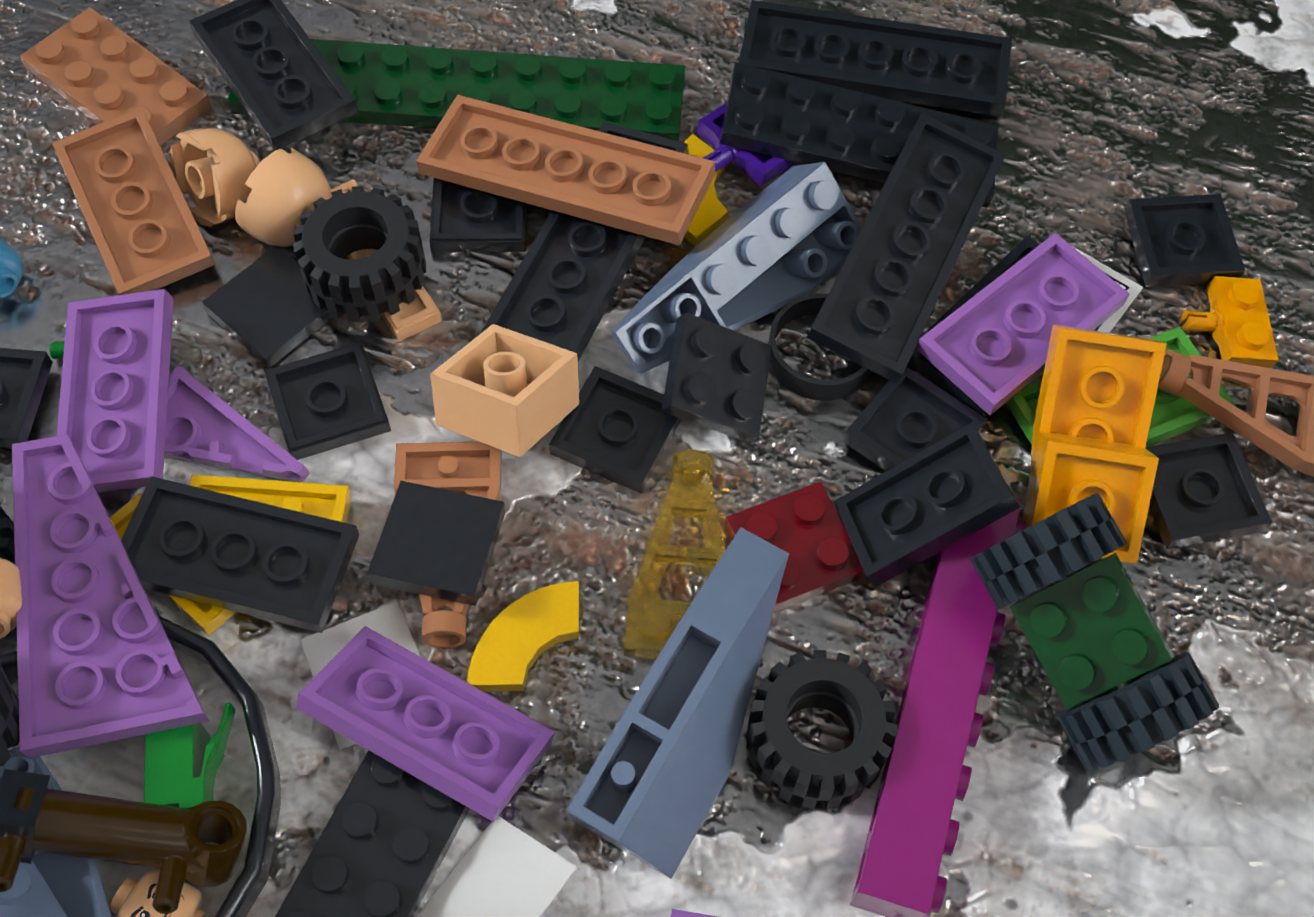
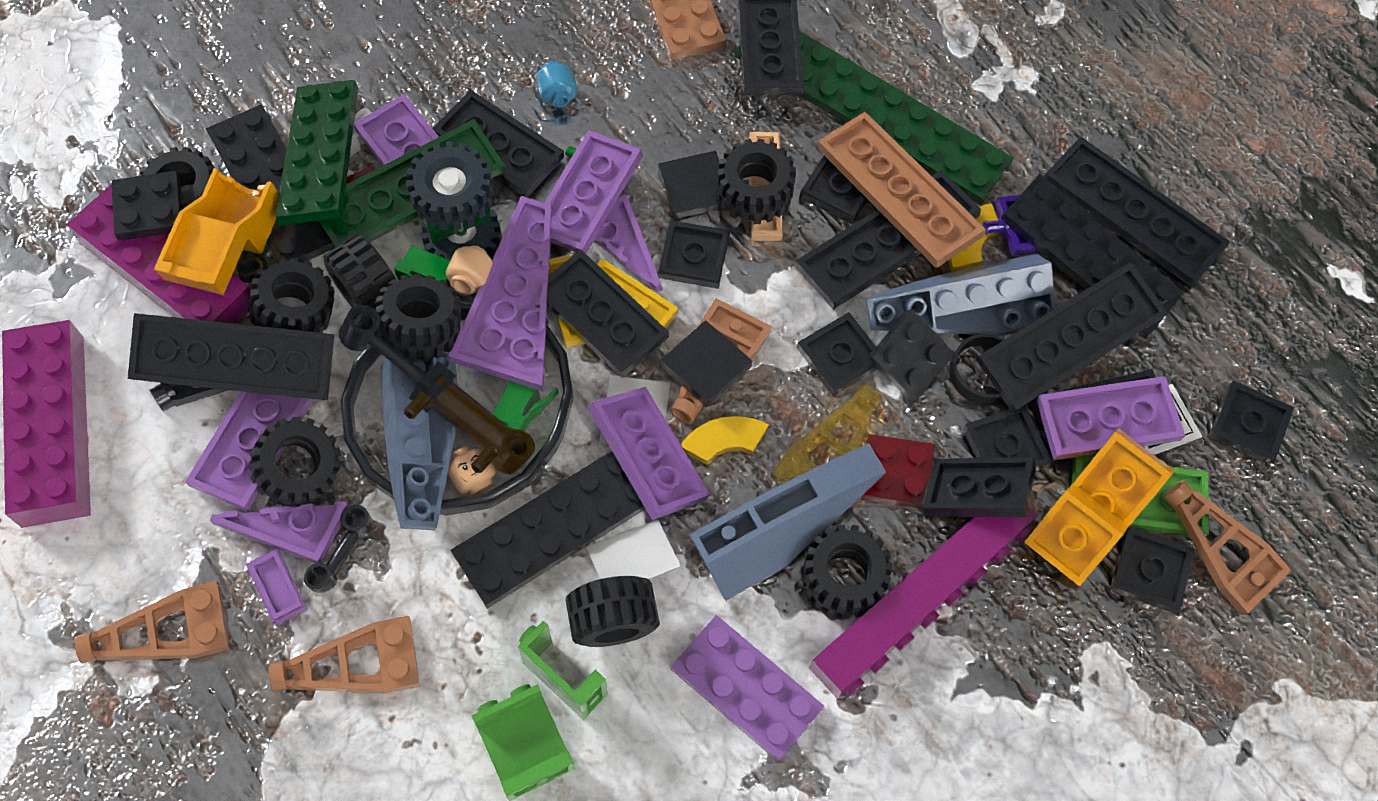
camera: 30 degrees right, 5 degrees up
nougat plate [52,107,216,295] -> none
light nougat cylinder [170,128,260,227] -> none
light nougat cylinder [235,148,331,247] -> none
light nougat brick [430,324,579,458] -> none
plate [970,493,1219,771] -> none
light orange plate [1181,276,1279,368] -> none

